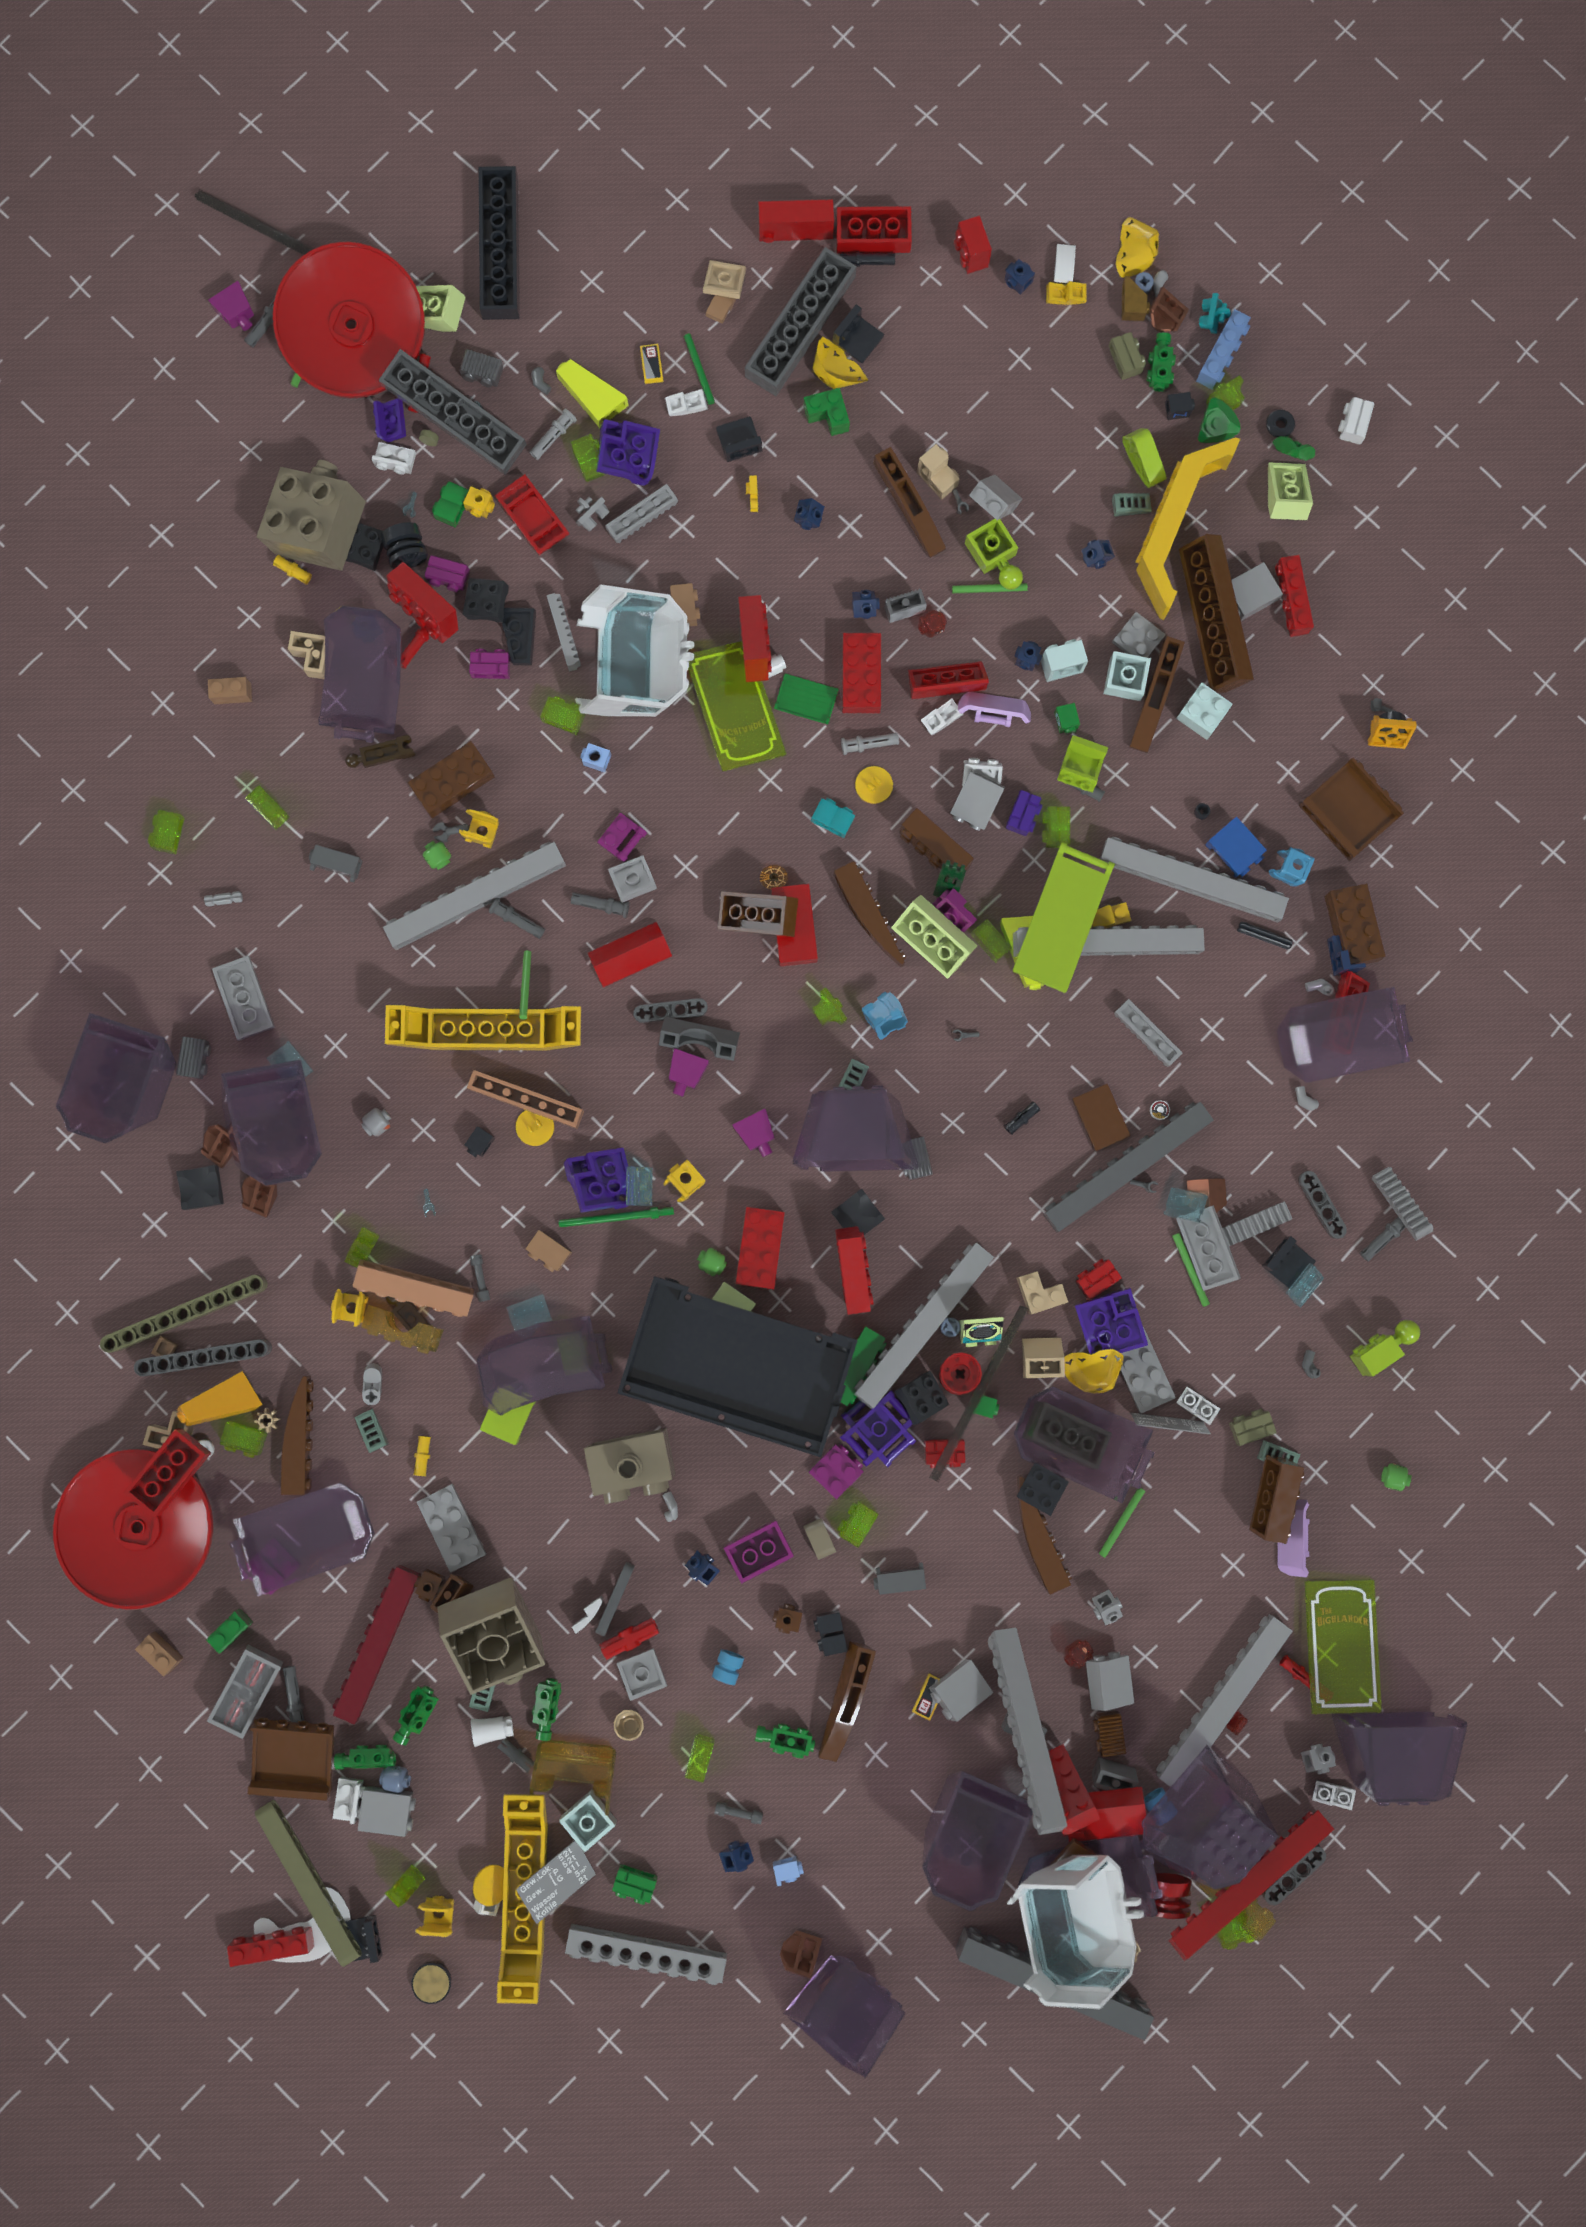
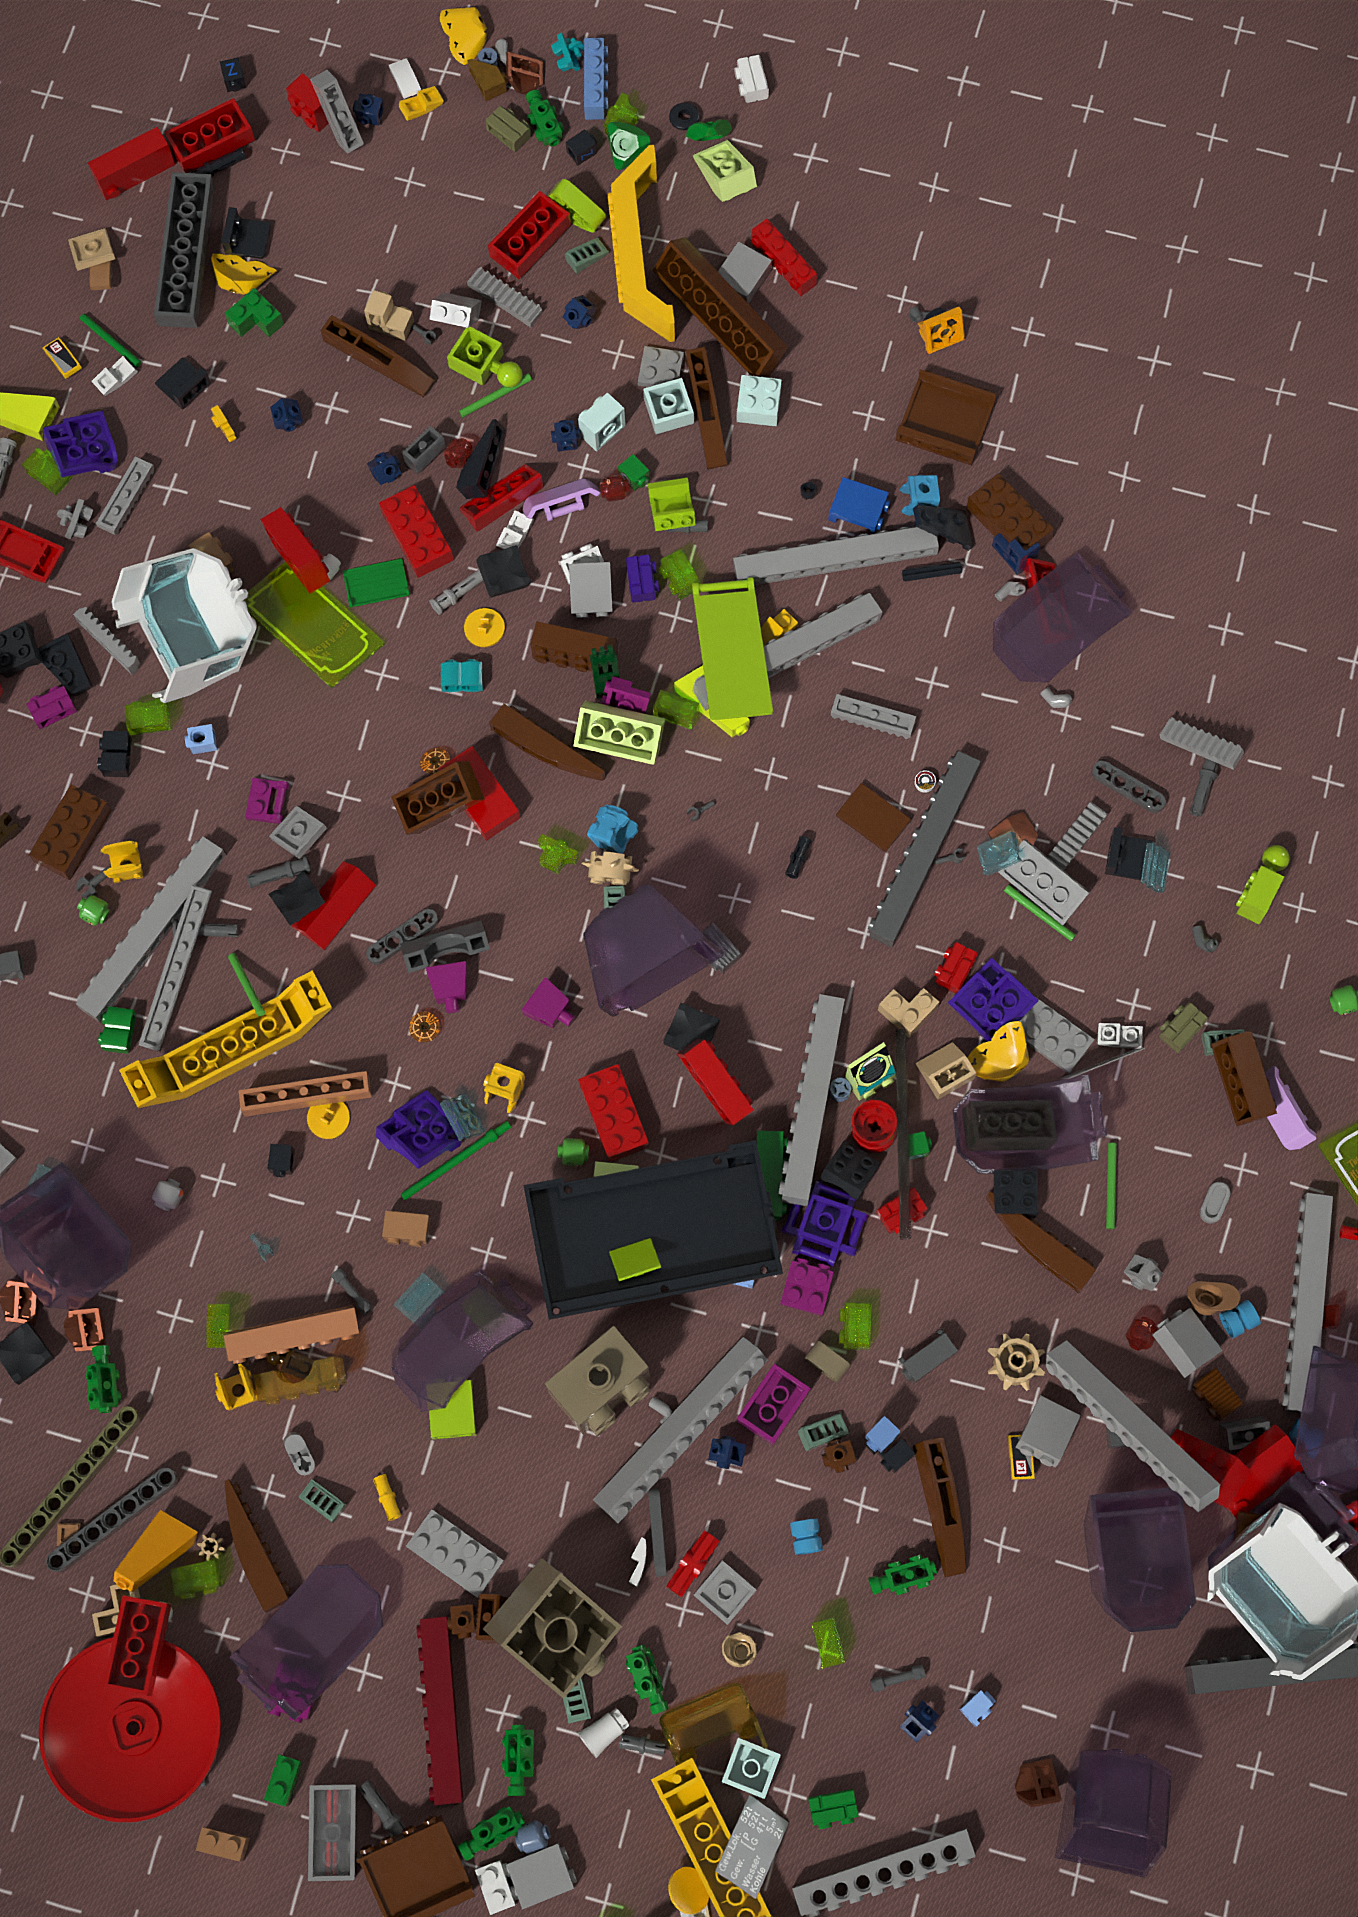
camera: 20 degrees left, 10 degrees down
none -> green brick [86,1345,121,1414]
none -> black piece [97,731,132,777]
none -> green brick [98,1006,136,1054]
none -> light grey tile [139,884,212,1052]
none -> black brick [220,57,246,92]
none -> black brick [269,871,325,926]
none -> light grey brick [310,70,364,154]
none -> clear orange piece [409,1011,440,1042]
none -> black slope [456,419,506,499]
none -> light grey gear [467,267,543,328]
none -> black brick [476,545,531,598]
none -> red brick [488,191,571,279]
none -> tan brick [582,851,639,886]
none -> light grey brick [593,1337,768,1523]
none -> clear red head [599,474,630,502]
none -> lime piece [609,1238,661,1281]
none -> sand green slope [798,1413,849,1451]
none -> medium blue brick [865,1416,901,1453]
none -> black wing [913,505,973,551]
none -> tan brick [988,1333,1045,1391]
none -> medium nougat piece [1187,1281,1240,1316]
none -> light grey tile [1200,1182,1231,1224]
none -> dark azure wheel [1219,1299,1261,1339]

